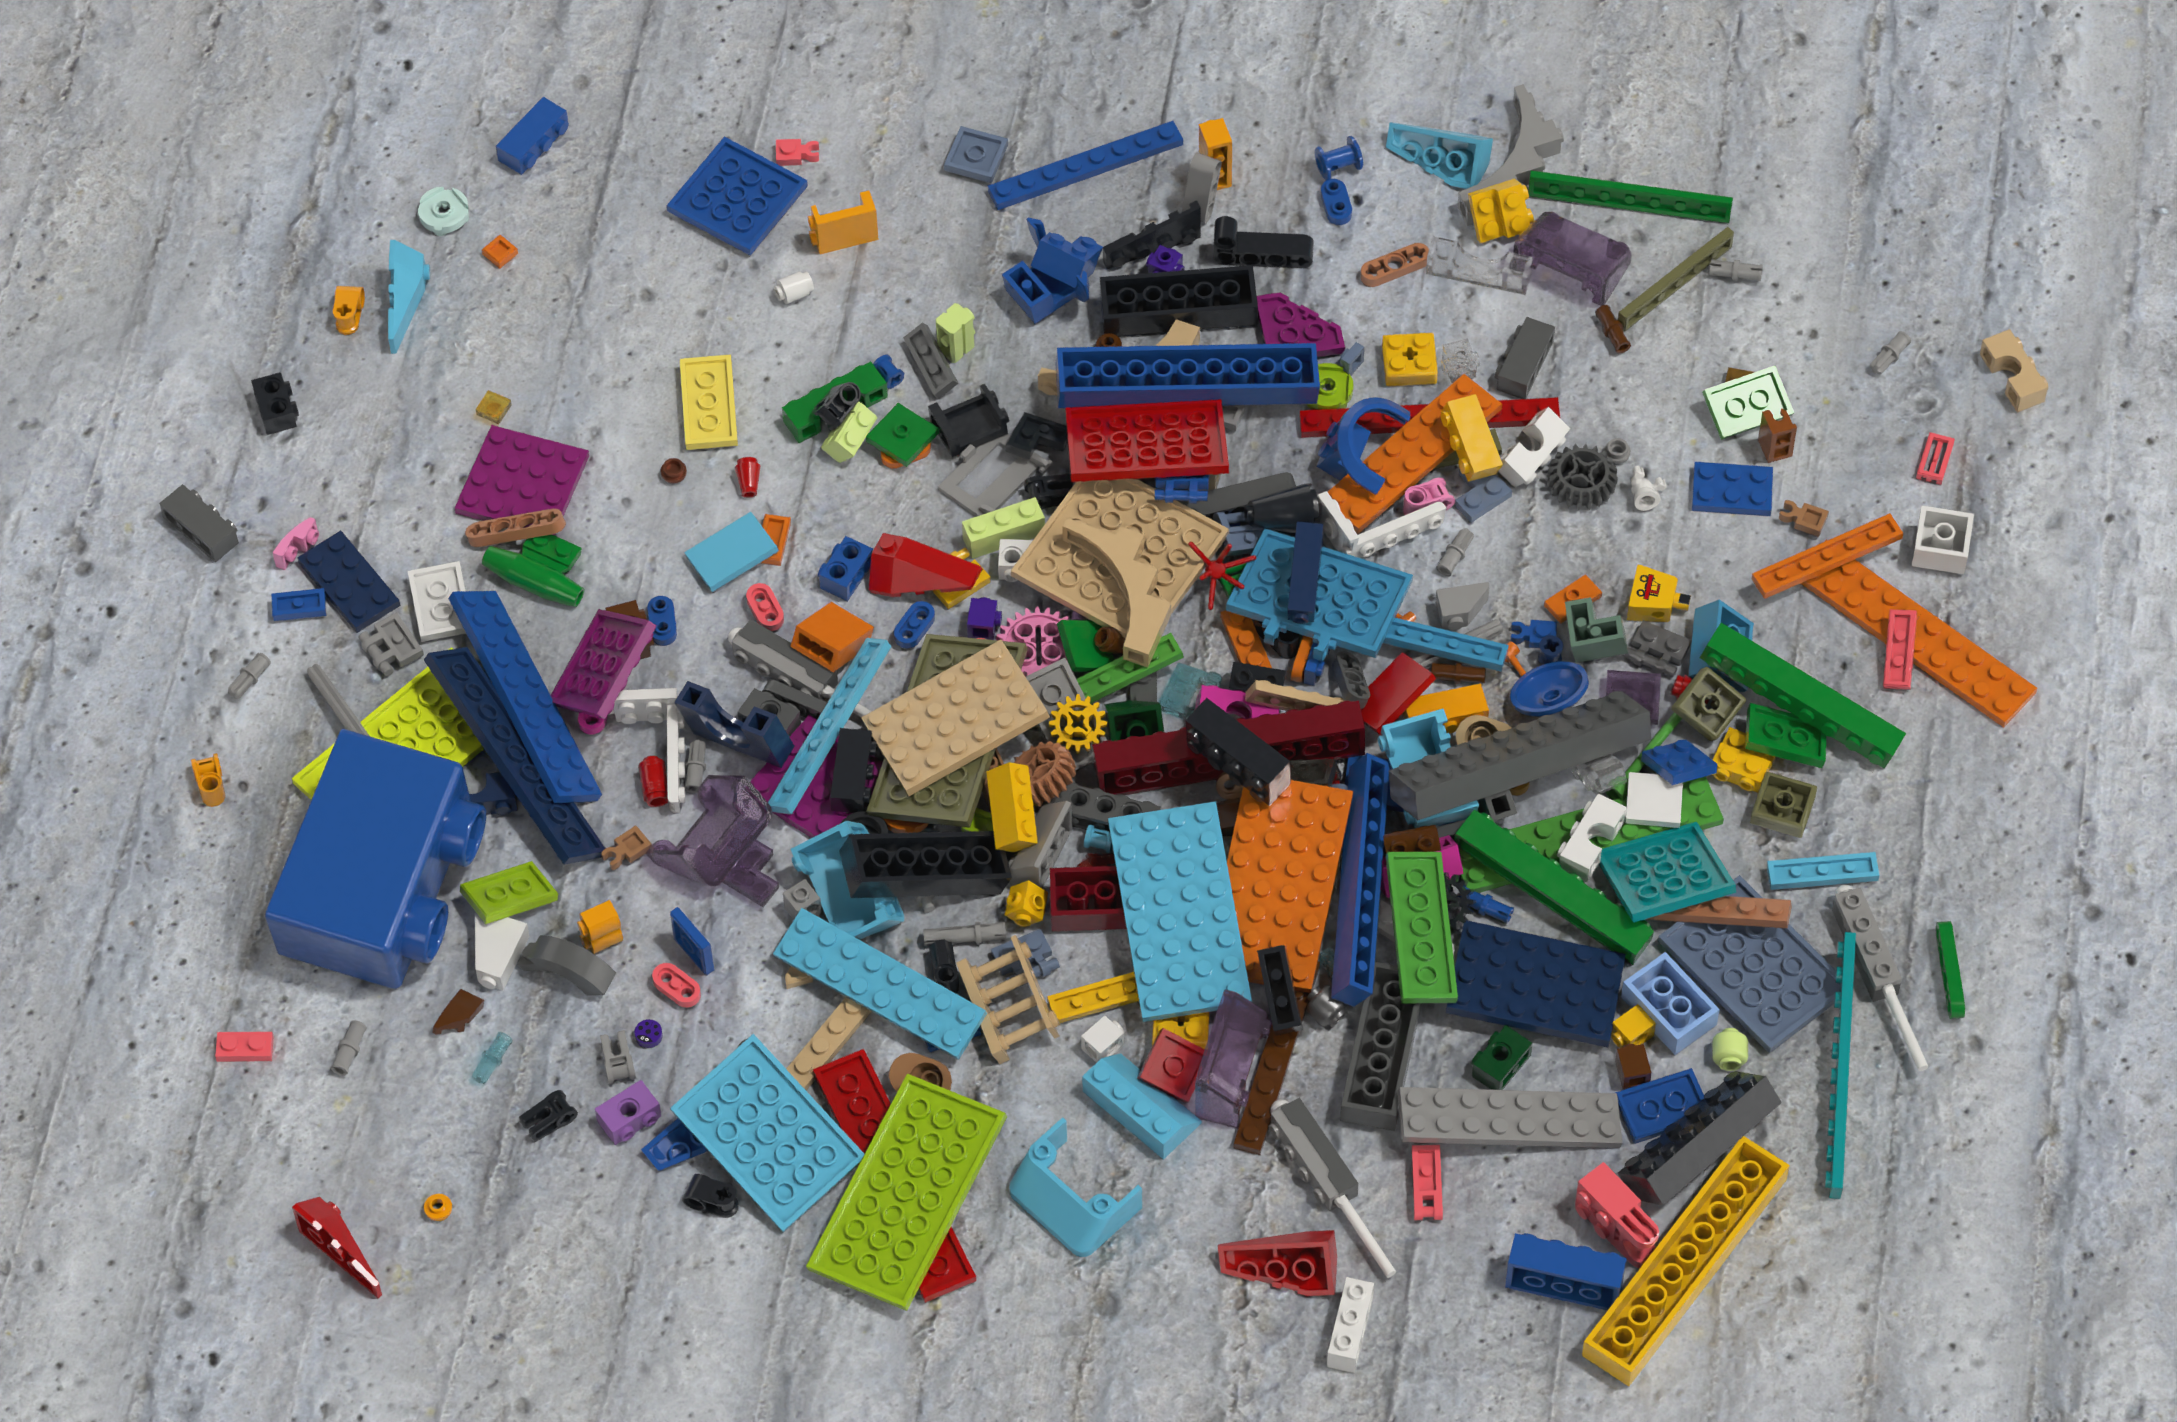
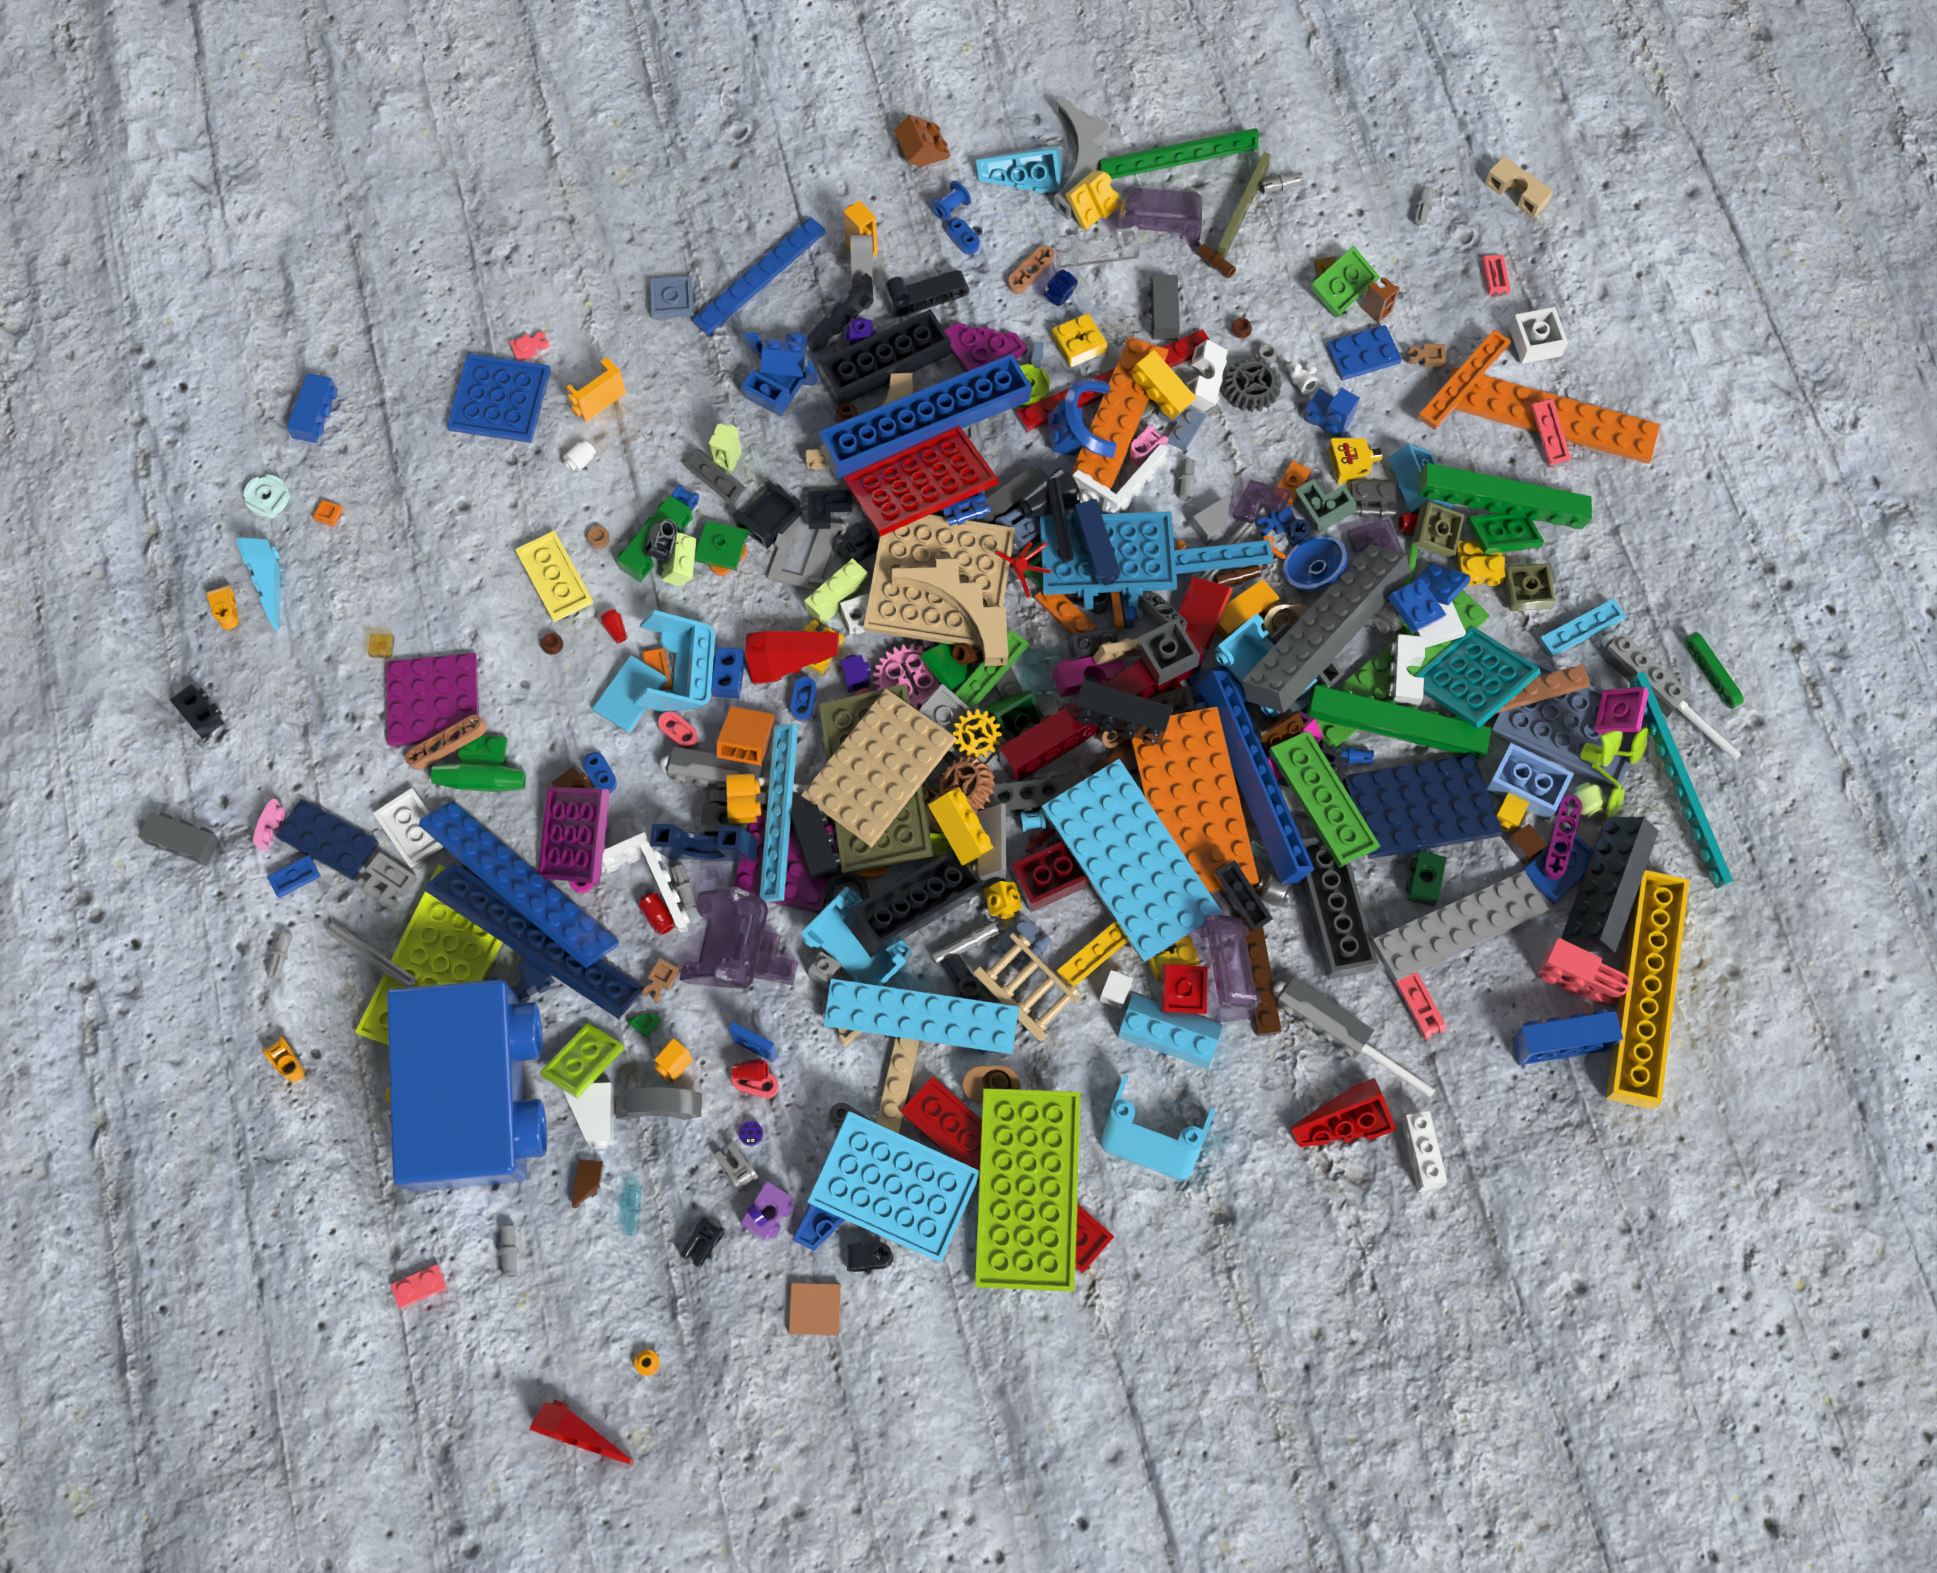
camera: 25 degrees left, 10 degrees up
none -> medium nougat tile [587,526,610,549]
none -> green tile [628,1014,662,1038]
none -> medium azure windscreen [633,610,715,712]
none -> light orange brick [727,774,761,824]
none -> red cone [732,1058,769,1082]
none -> dark purple tile [746,1202,769,1227]
none -> nougat tile [789,1283,841,1336]
none -> dark orange slope [894,115,951,167]
none -> clear blue gear [1044,269,1078,306]
none -> black axle [1047,477,1074,562]
none -> dark grey brick [1136,618,1200,686]
none -> copper plate [1231,318,1252,339]
none -> clear purple plate [1232,479,1291,524]
none -> blue brick [1304,387,1360,438]
none -> blue plate [1388,579,1447,634]
none -> magenta beam [1543,795,1582,880]
none -> lime plant [1581,727,1648,823]
none -> dark pink plate [1594,687,1649,734]

